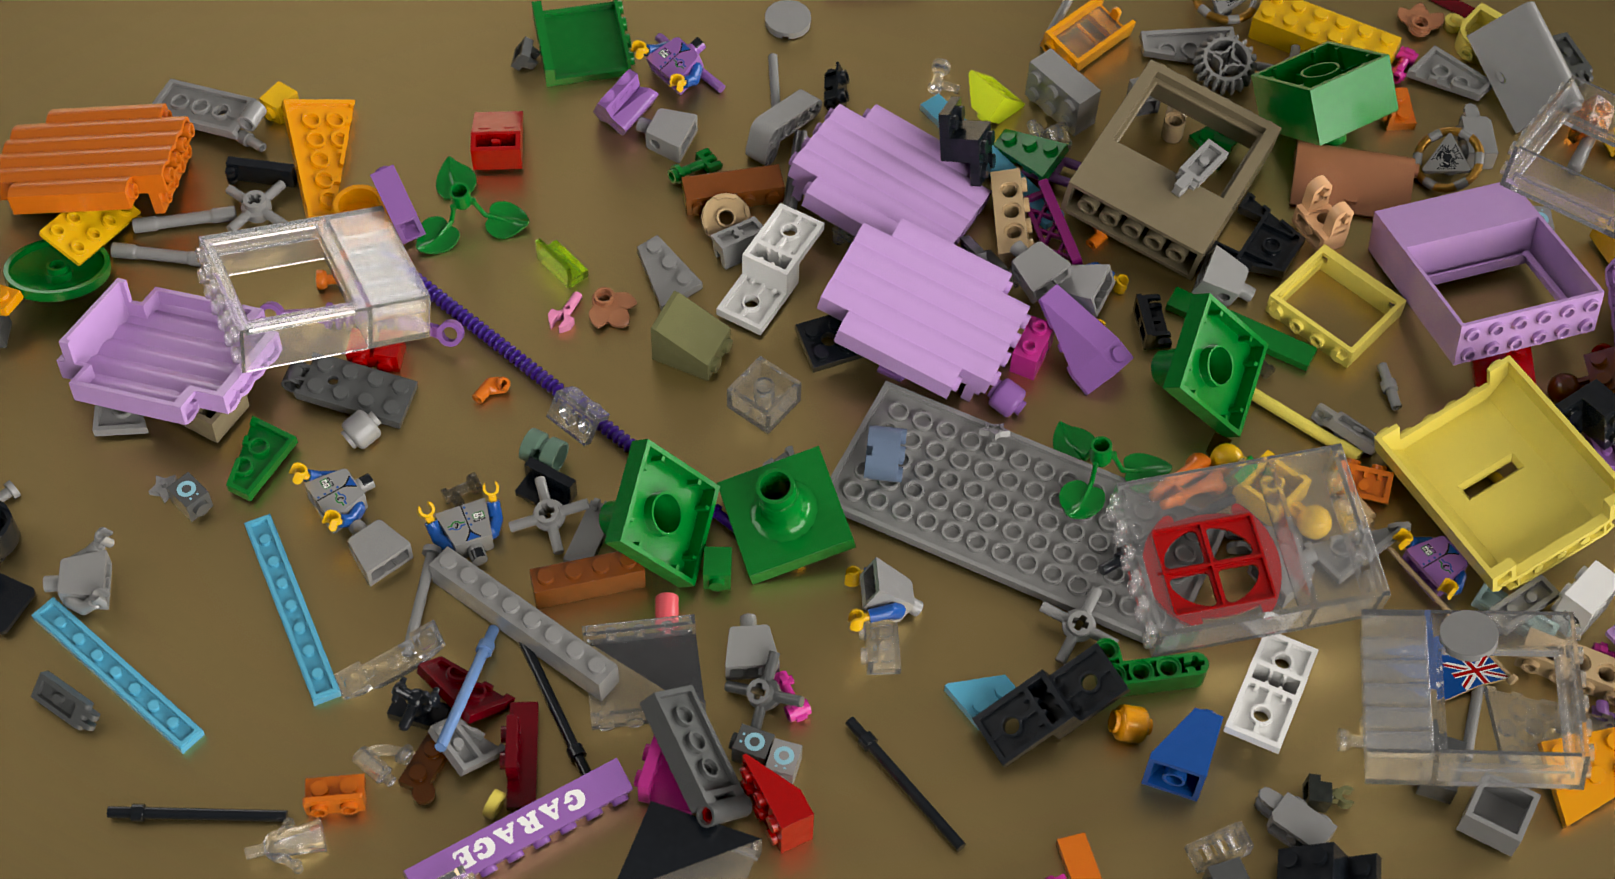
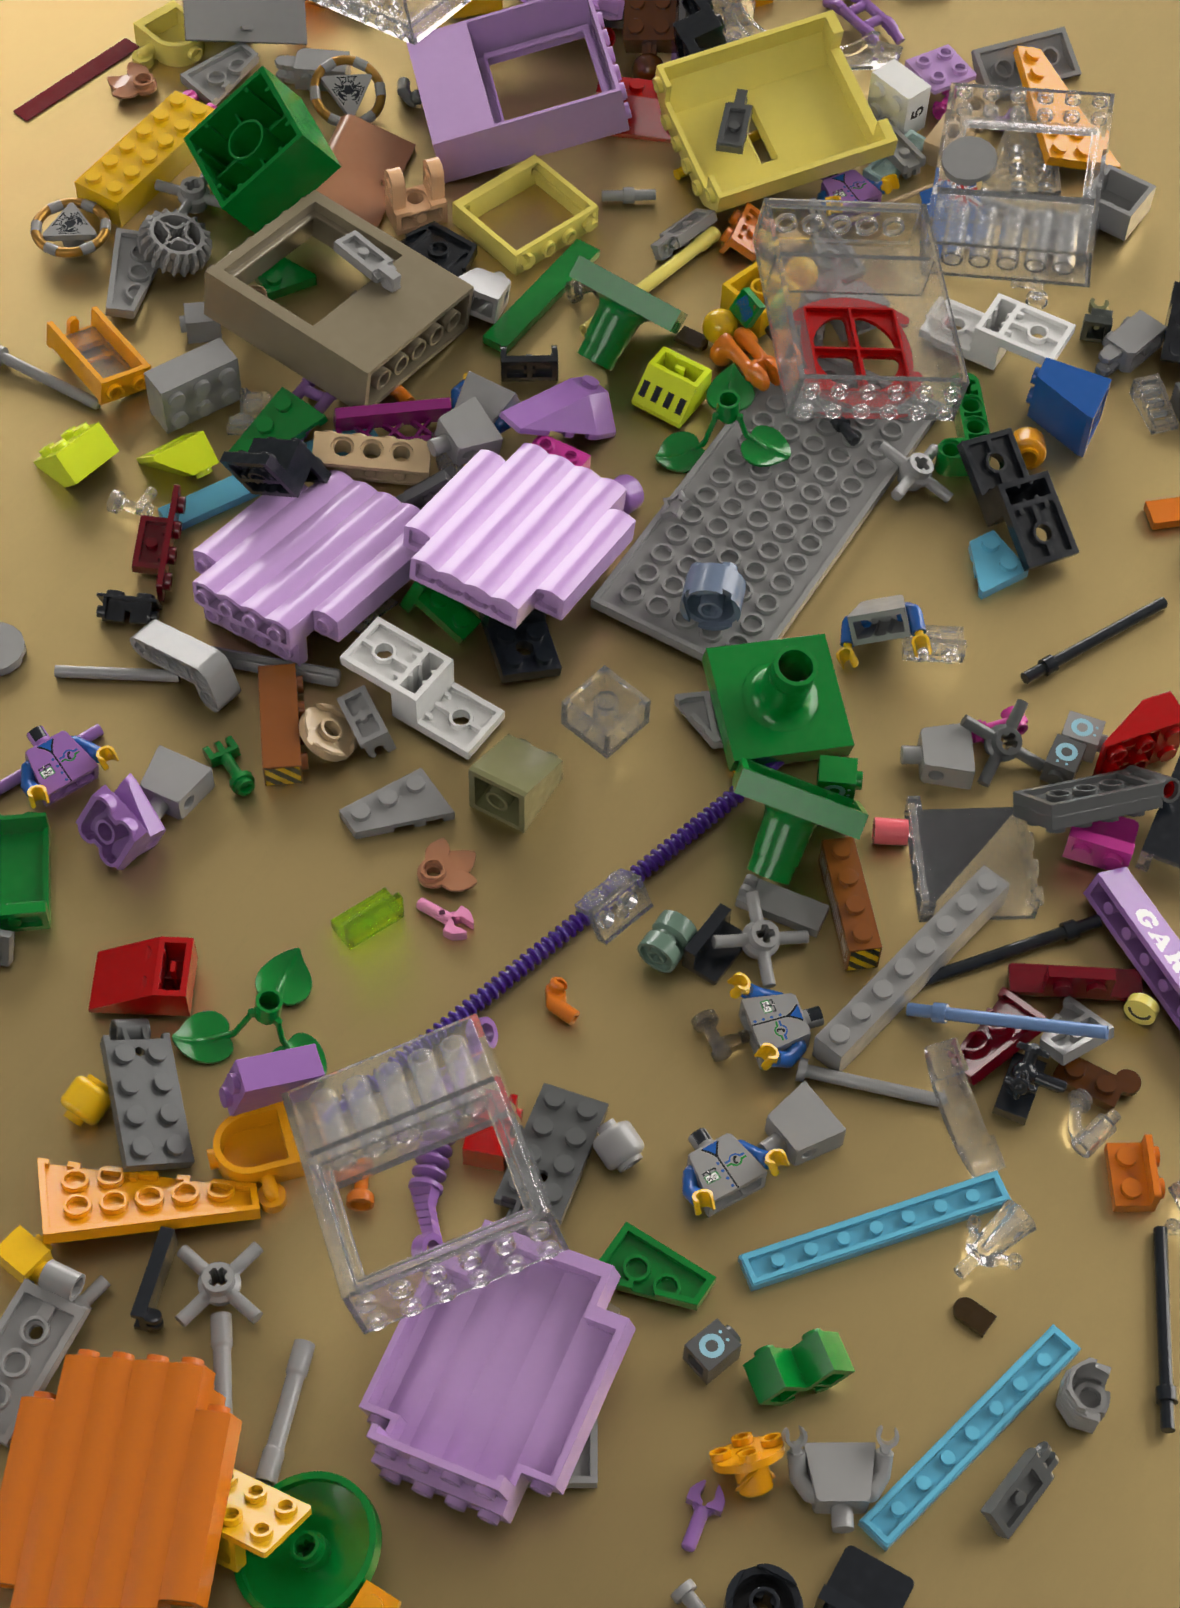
camera: 85 degrees left, 0 degrees up
light grey piece [148,474,177,503] -> none
none -> neon yellow slope [33,422,119,487]
none -> yellow head [60,1073,111,1127]
none -> dark grey hinge [100,1018,195,1172]
none -> dark red bracket [132,484,186,602]
none -> neon yellow slope [631,346,712,428]
none -> medium lavender bar [681,1480,725,1552]
none -> light orange plate [709,1432,785,1498]
none -> dark grey hinge [716,89,752,154]
none -> green brick [743,1328,855,1406]
none -> clear piece [953,1199,1037,1279]
none -> dark brown piece [953,1297,997,1338]
none -> light grey hair [1055,1357,1111,1434]

